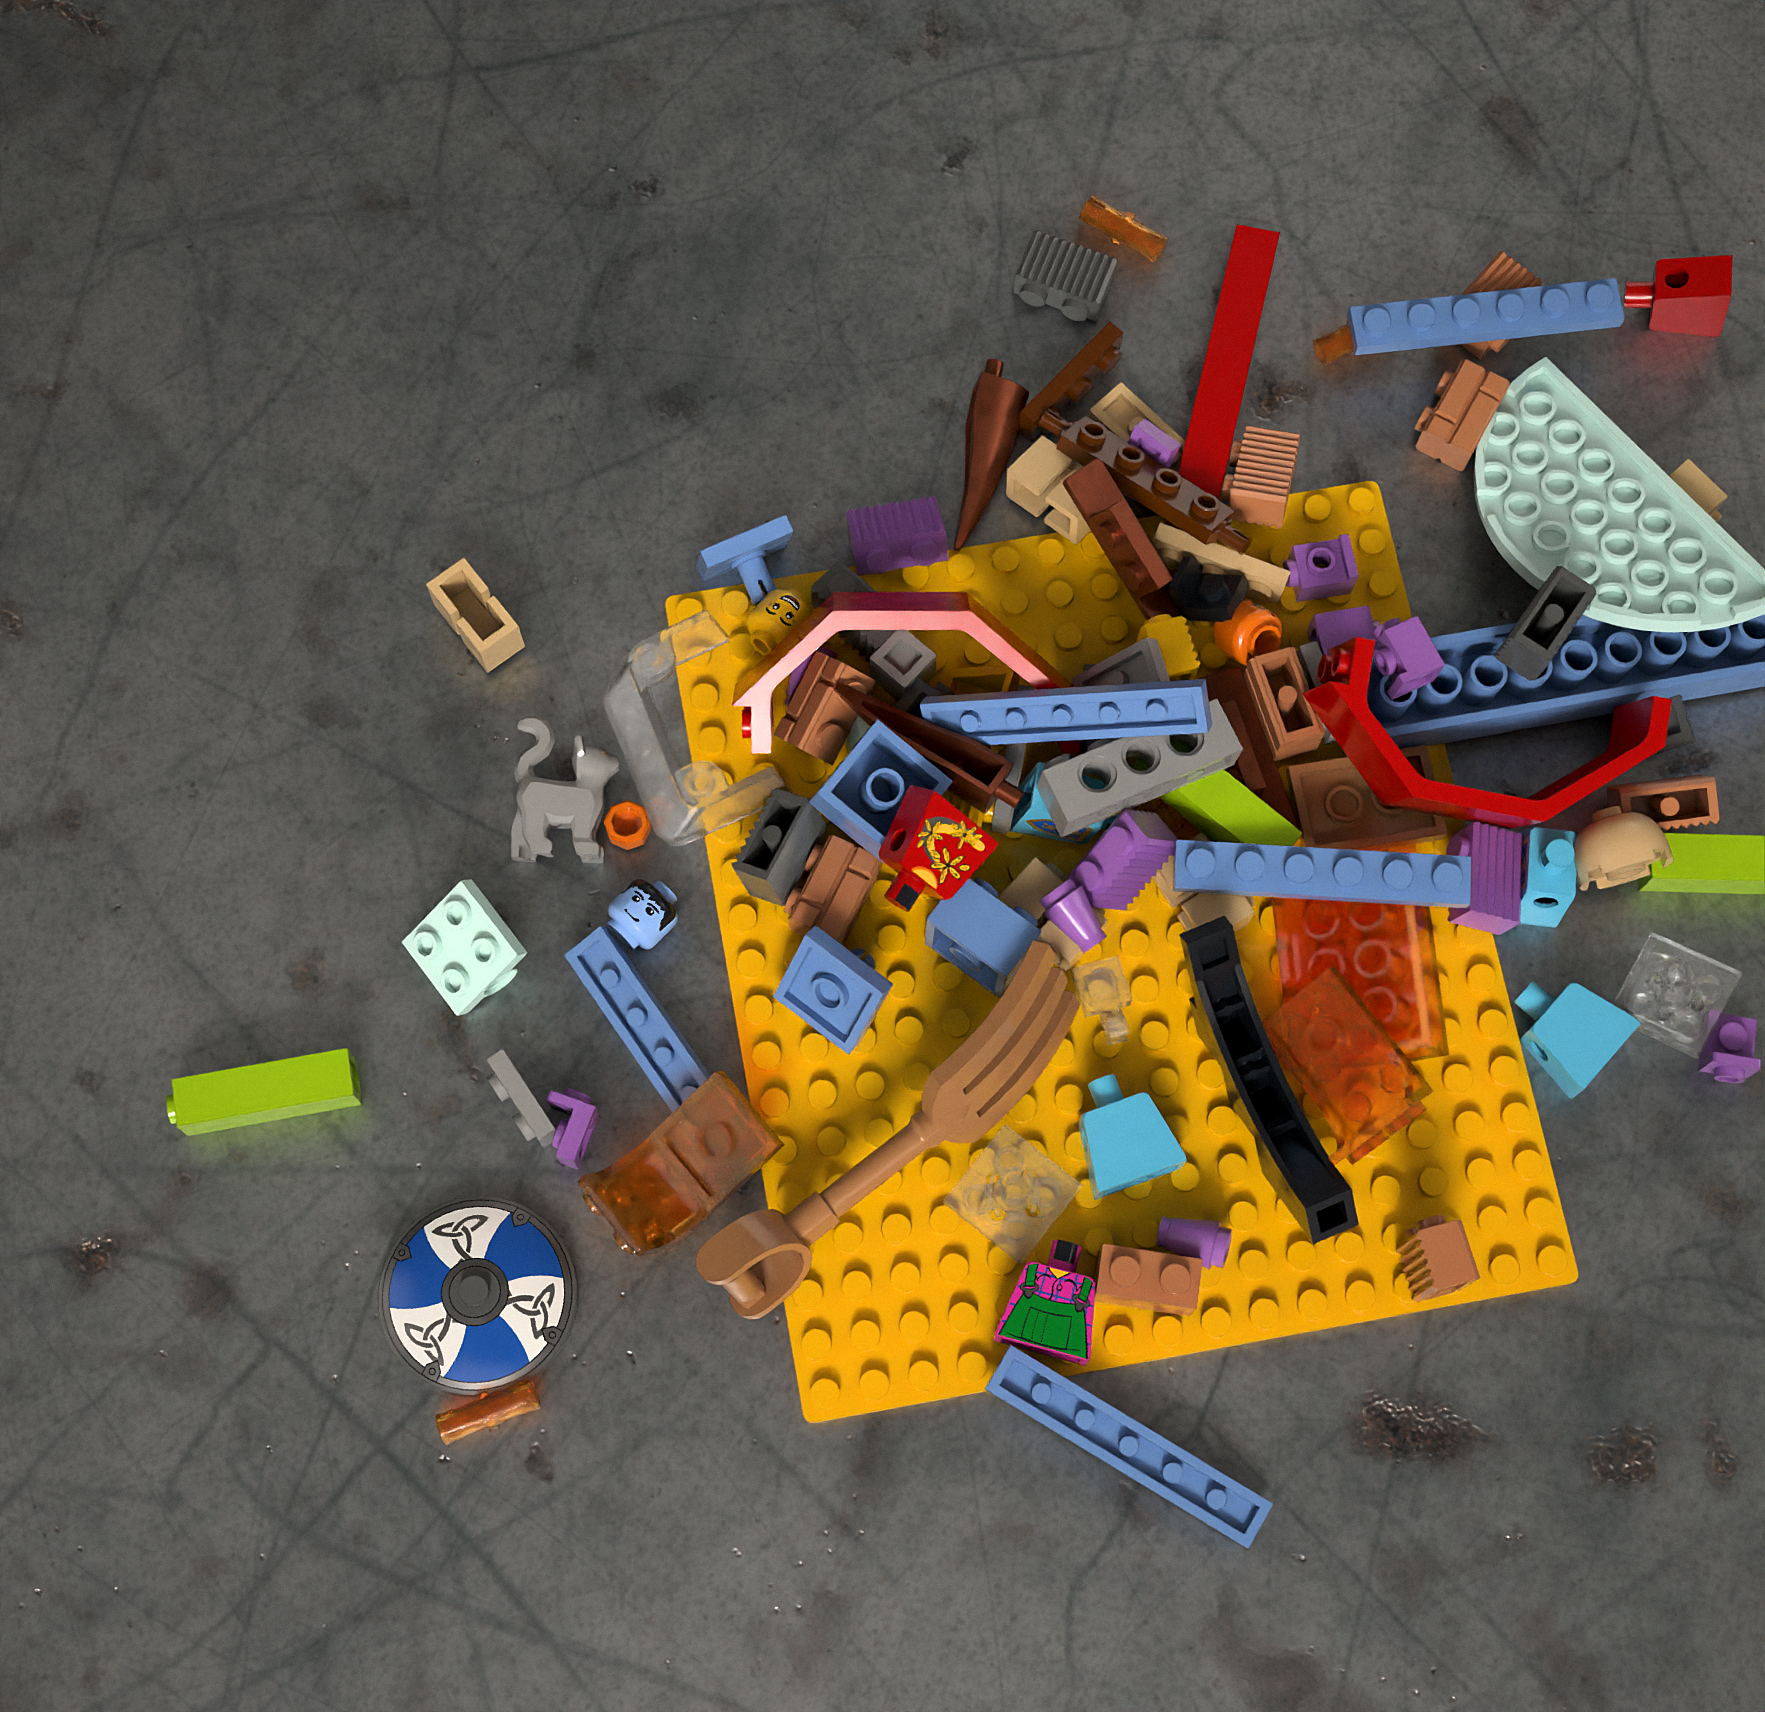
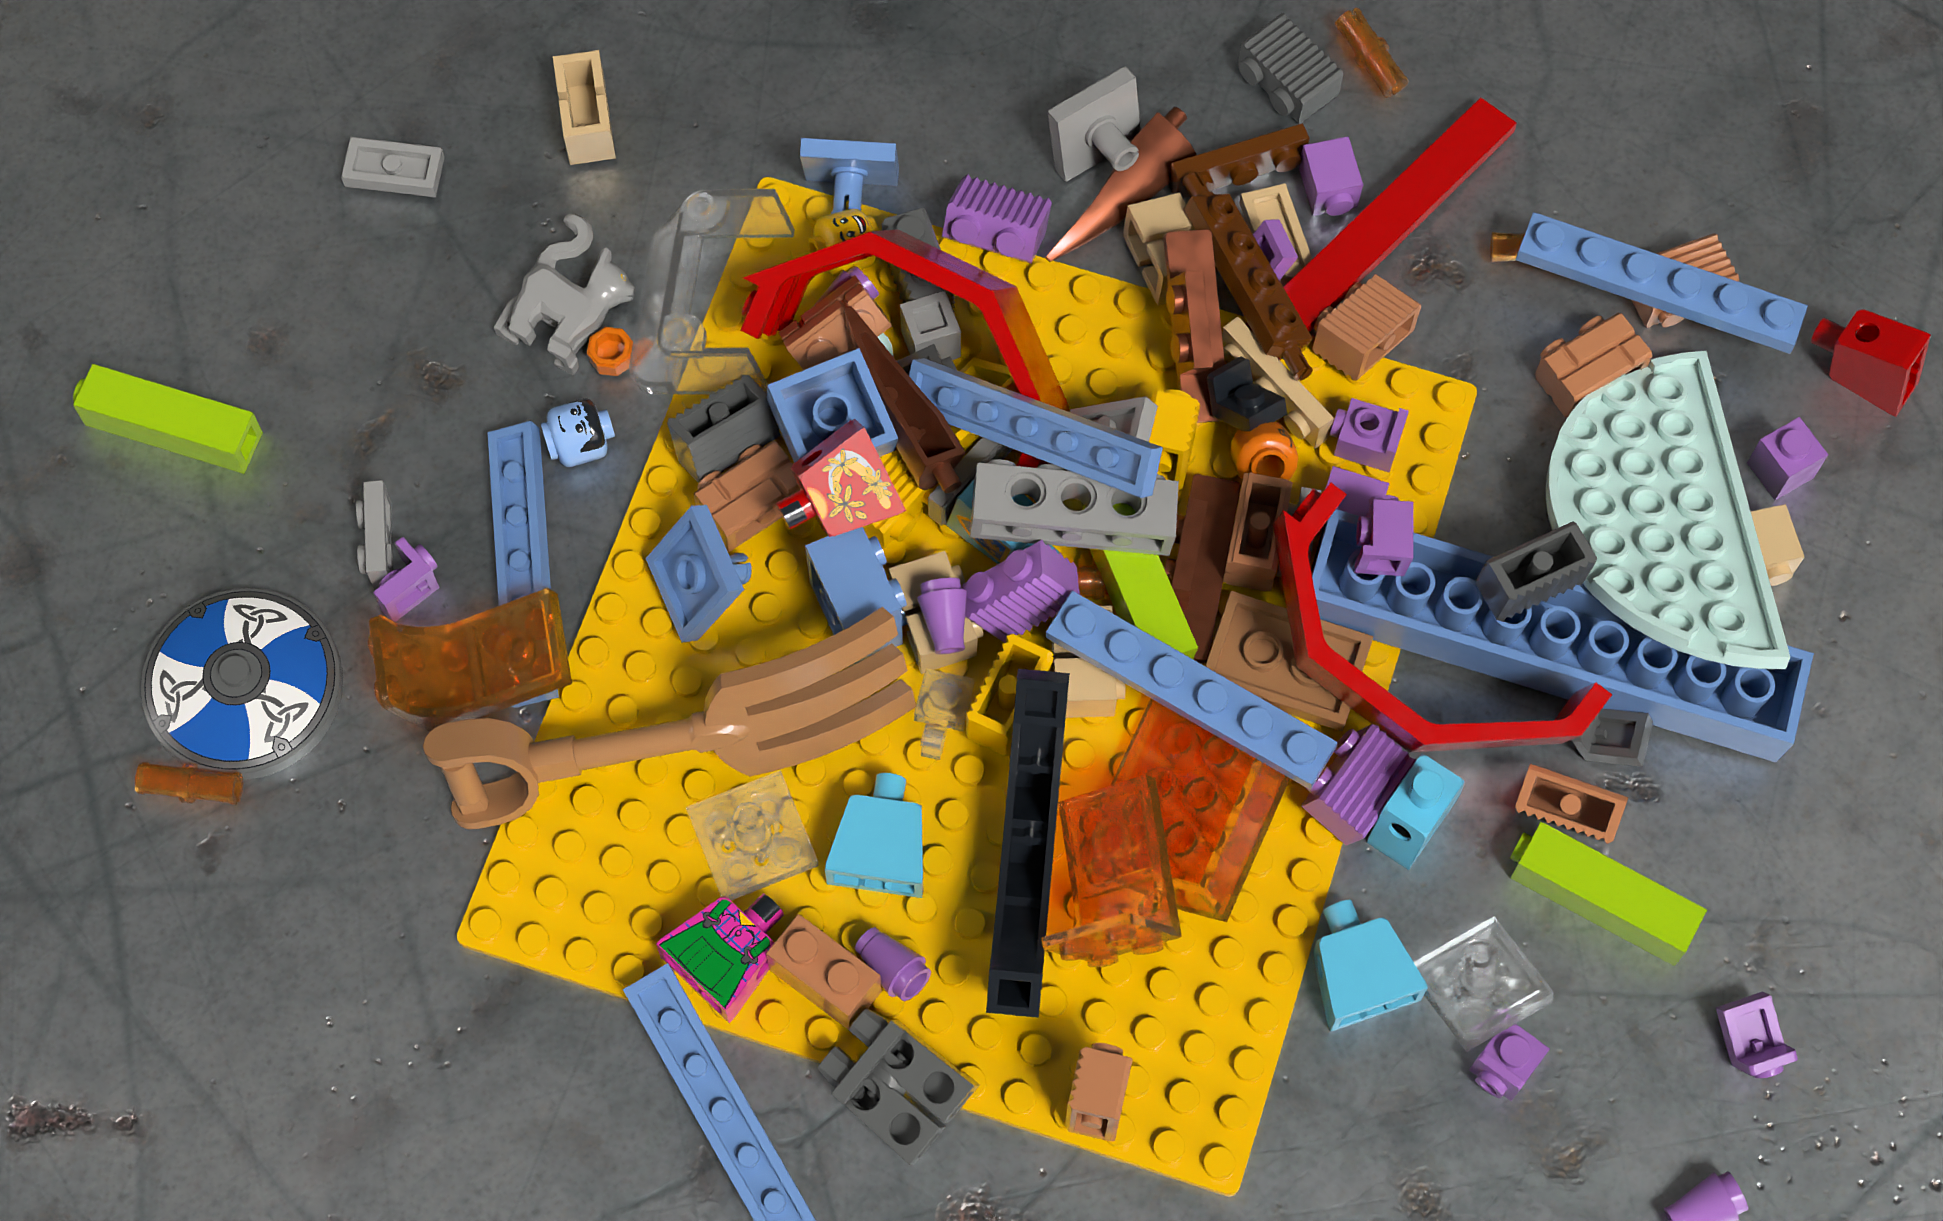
camera: 30 degrees right, 5 degrees down
light aqua plate [402,879,528,1016] -> none
tan cylinder [1574,806,1675,891] -> none
none -> light grey plate [341,137,445,197]
none -> dark grey hips [817,1009,980,1165]
none -> yellow brick [966,634,1054,756]
none -> light grey tile [1047,66,1141,182]
none -> medium lavender brick [1299,136,1363,216]
none -> medium lavender brick [1747,417,1829,500]

